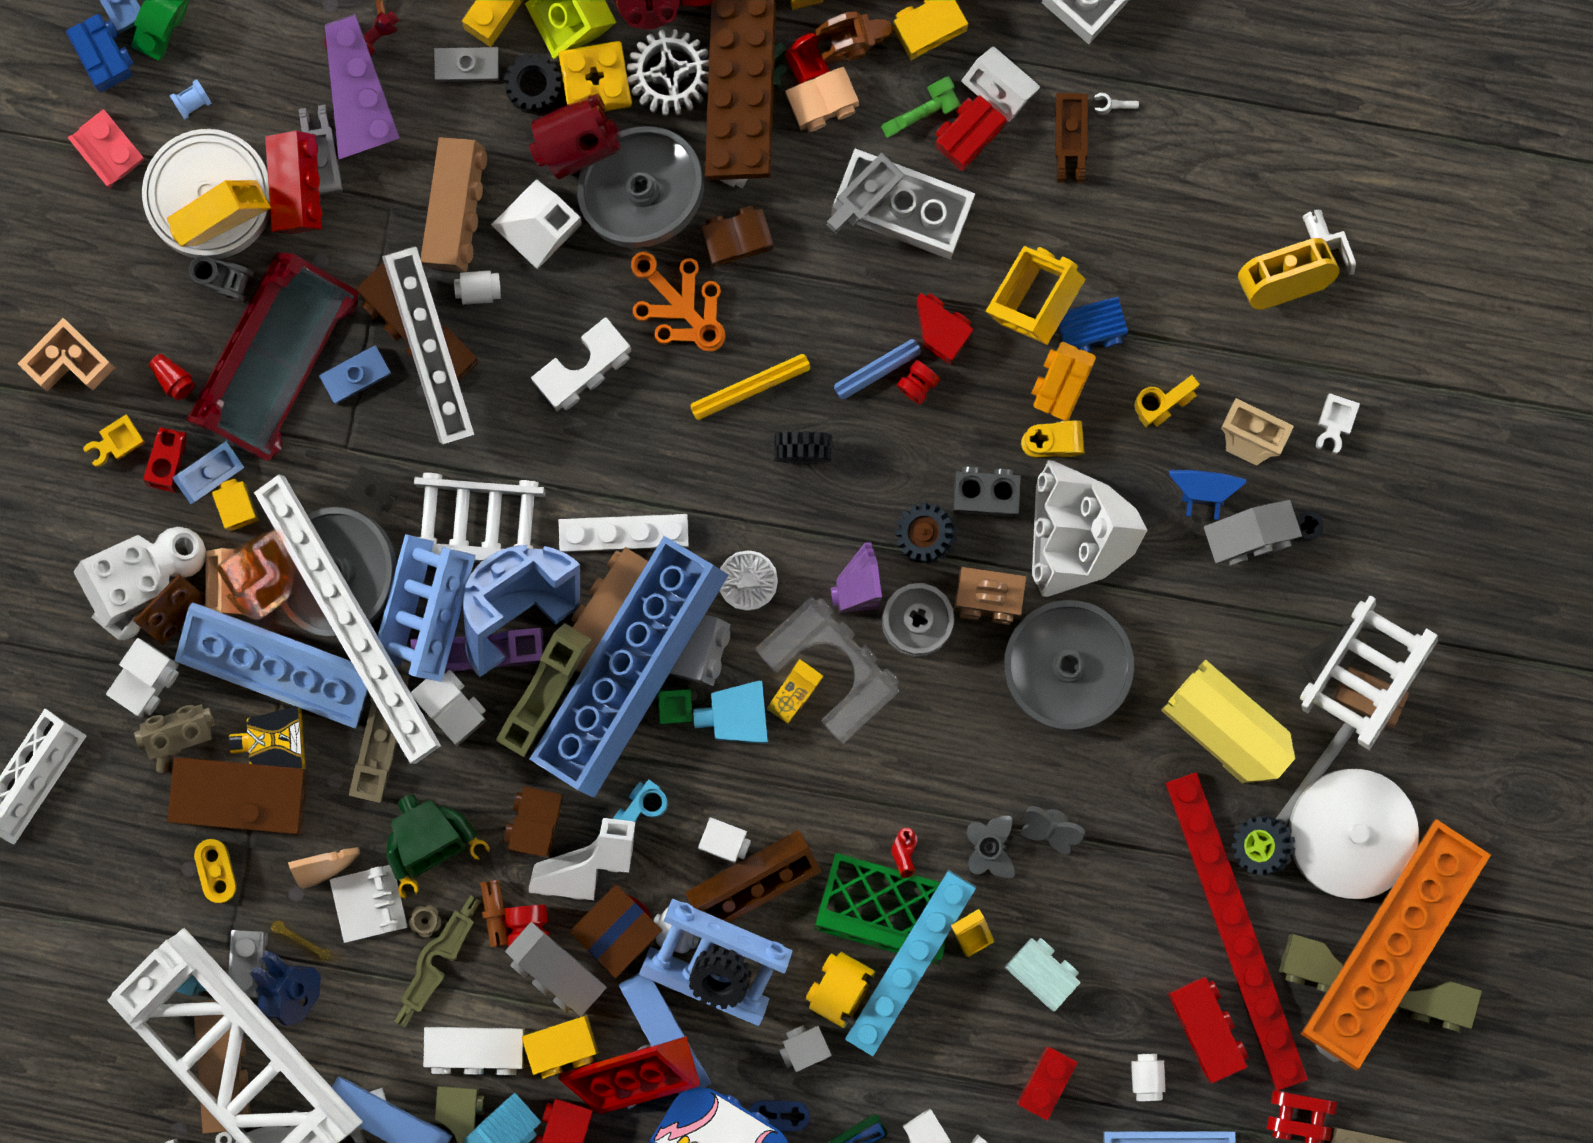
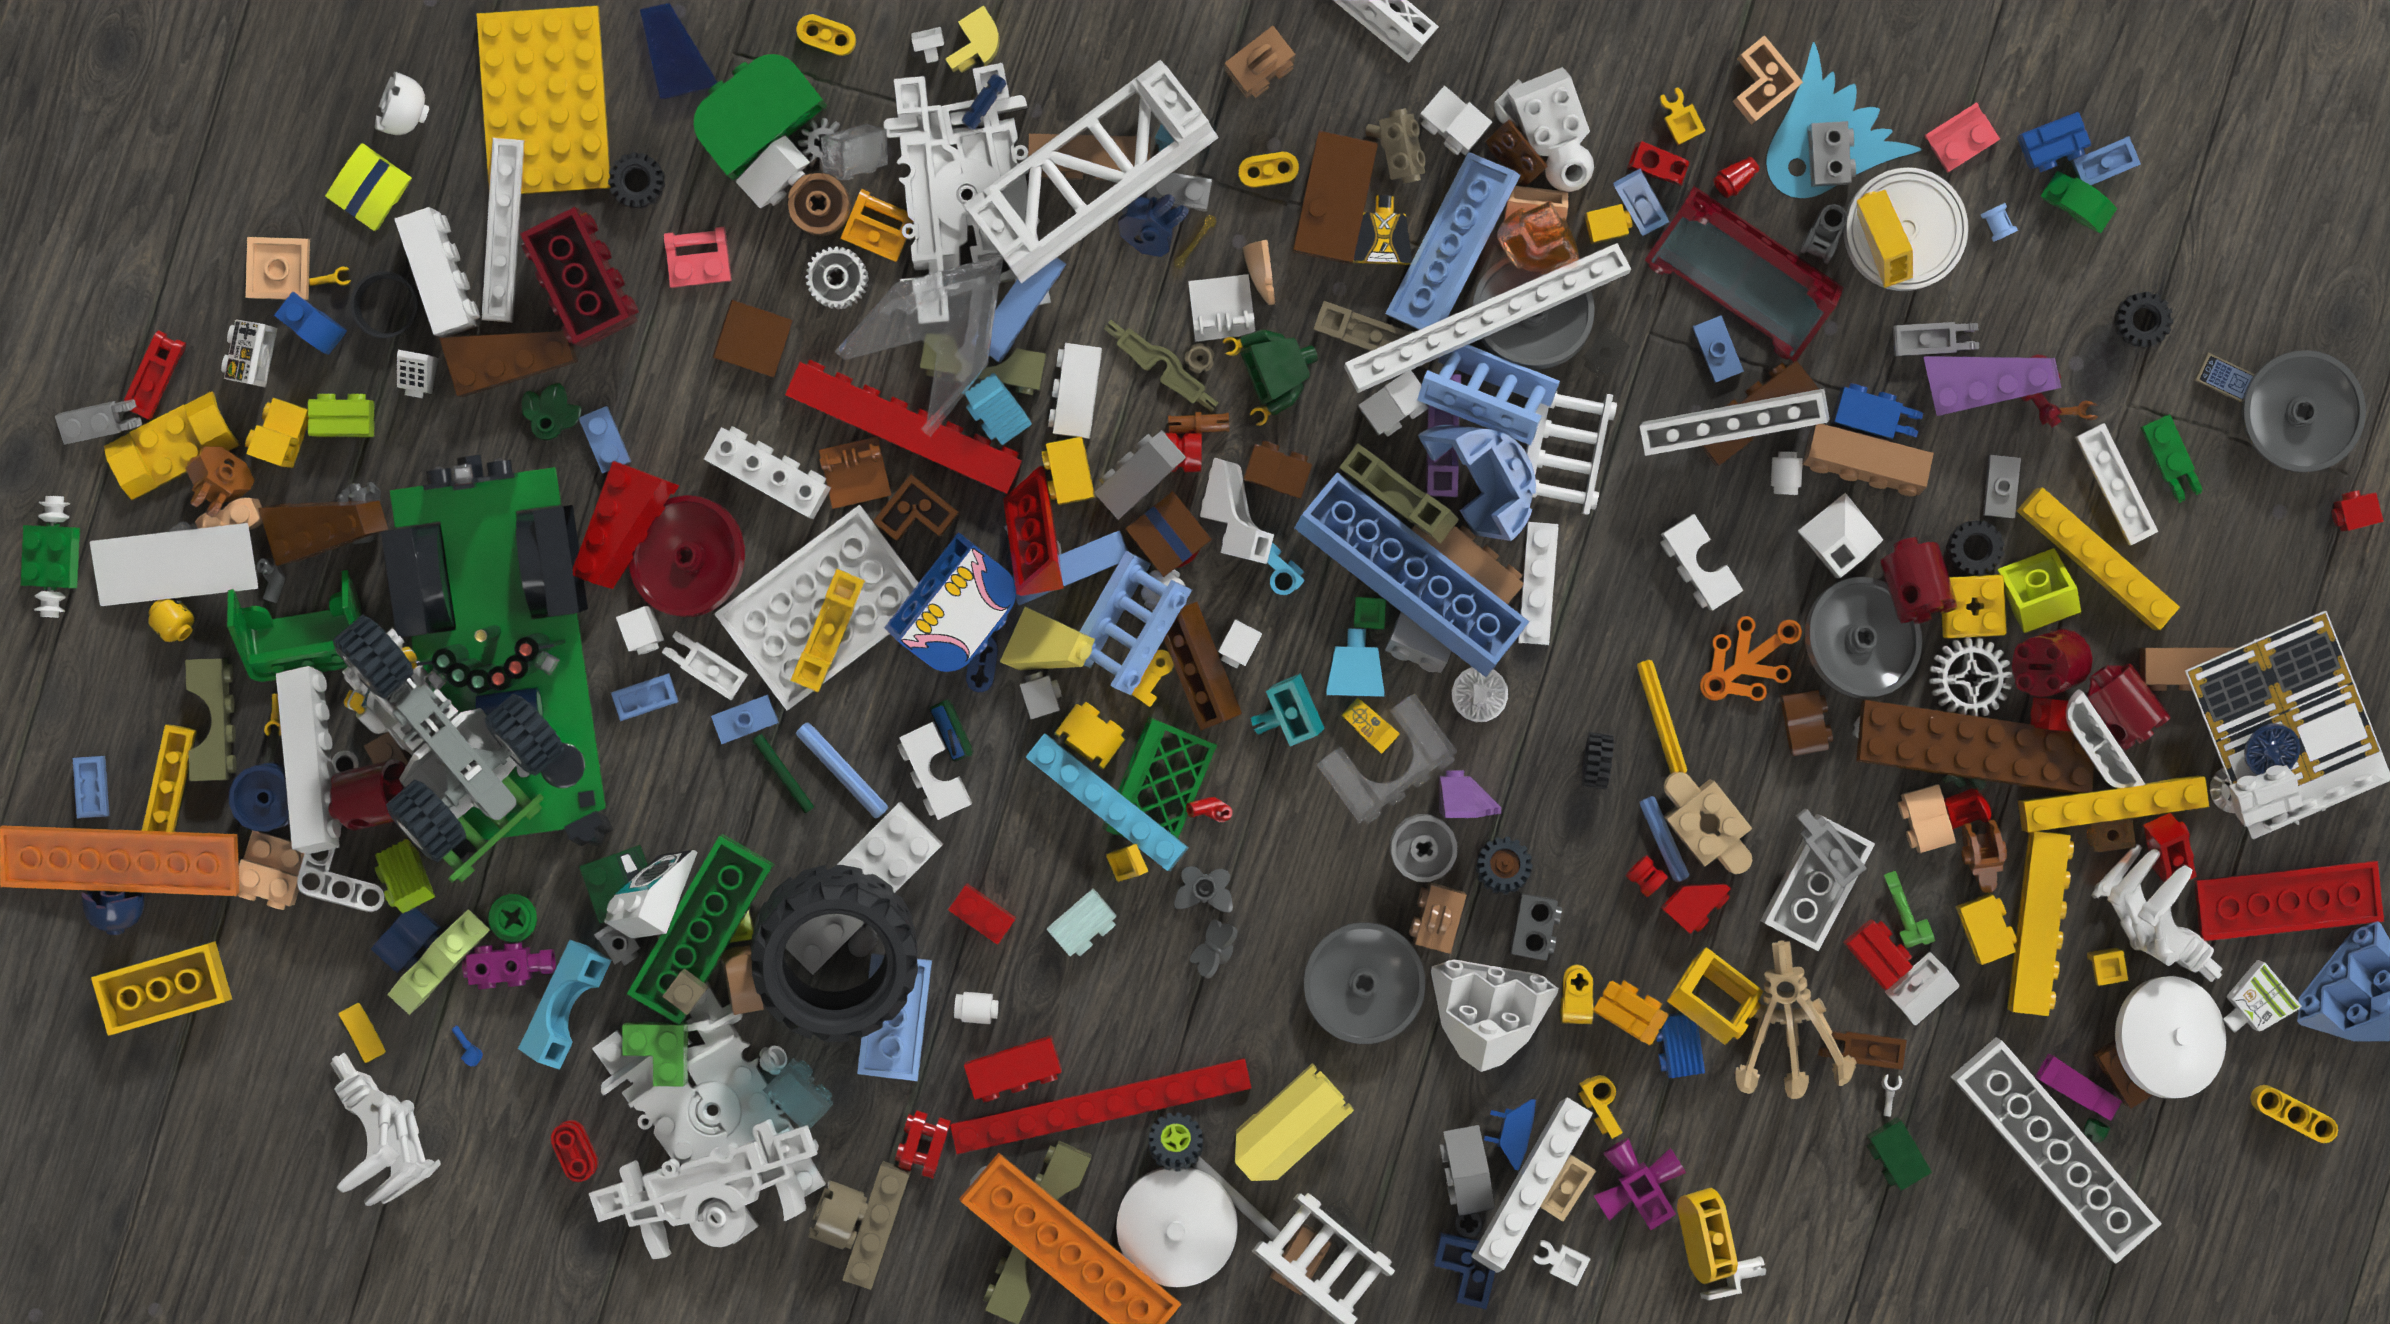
camera: 100 degrees right, 5 degrees up
red brick [265,131,322,235] -> none
black tyre [689,947,752,1009] -> none
none -> light yellow slope [1000,607,1095,670]
none -> yellow leg [1132,650,1174,707]
none -> medium nougat brick [1224,26,1295,99]
none -> teal brick [1251,673,1325,747]
none -> dark blue brick [1432,1231,1495,1309]
none -> white brick [1471,1097,1593,1273]
none -> magenta brick [1593,1138,1686,1230]
none -> tan brick [1663,772,1752,874]
none -> tan piece [1734,940,1857,1099]
none -> medium azure piece [1766,42,1922,198]
none -> light grey brick [1808,121,1856,187]
none -> blue hinge [1831,383,1923,440]
none -> dark green brick [1866,1117,1933,1191]

